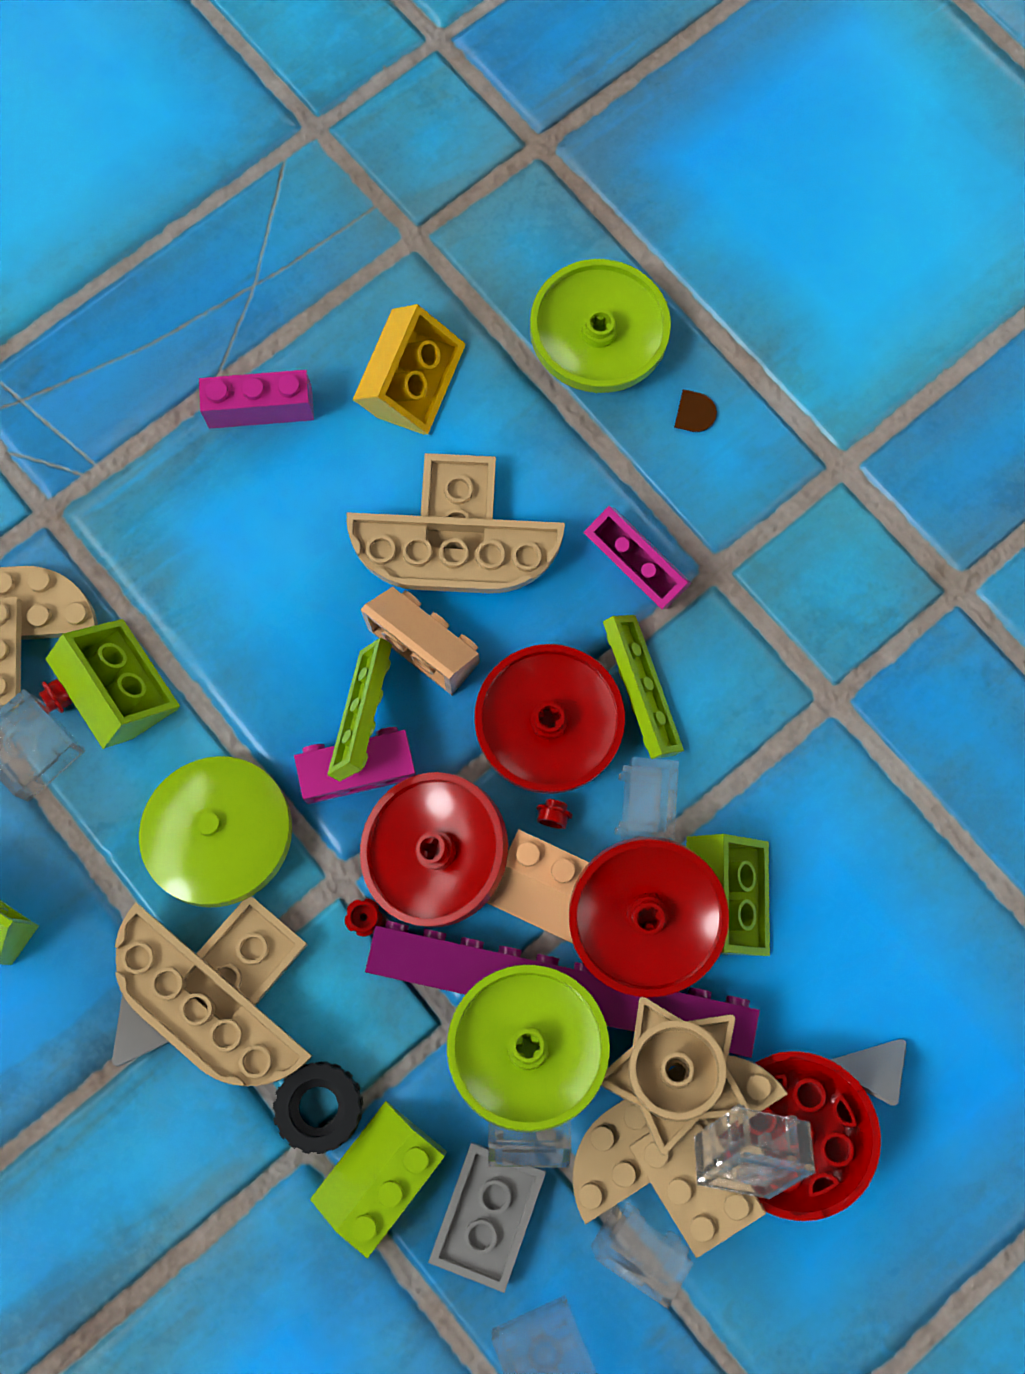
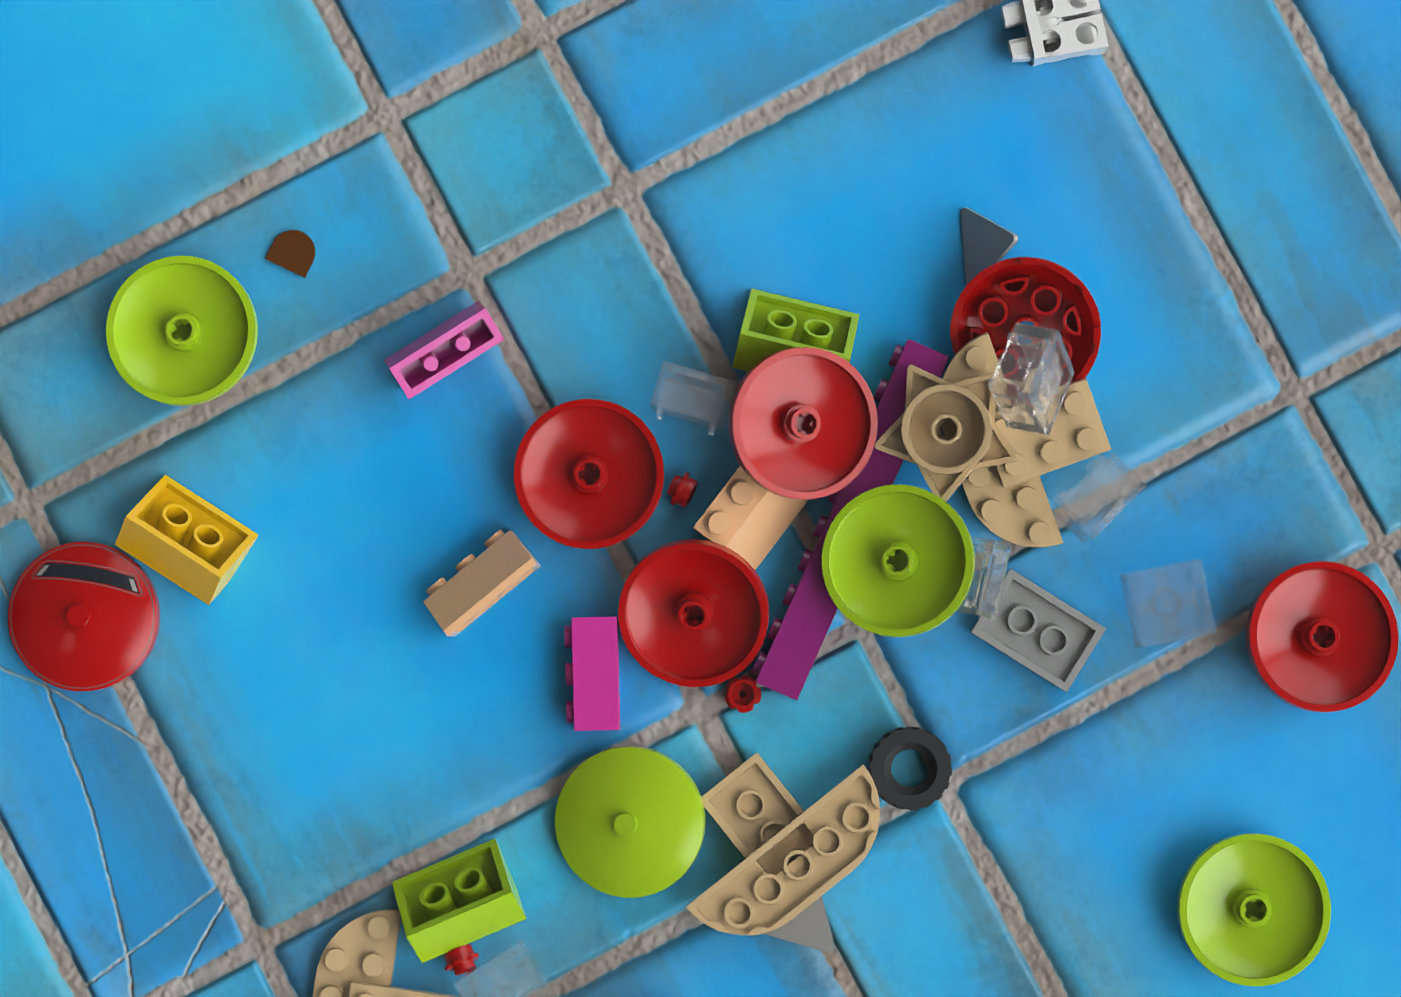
camera: 75 degrees left, 10 degrees up
dark pink brick [199,370,314,429] -> none
lime slope [310,1101,447,1259] -> none
lime plate [327,637,392,782] -> none
tan plate [346,453,565,593] -> none
lime plate [603,615,684,760] -> none
none -> red dish [8,542,160,691]

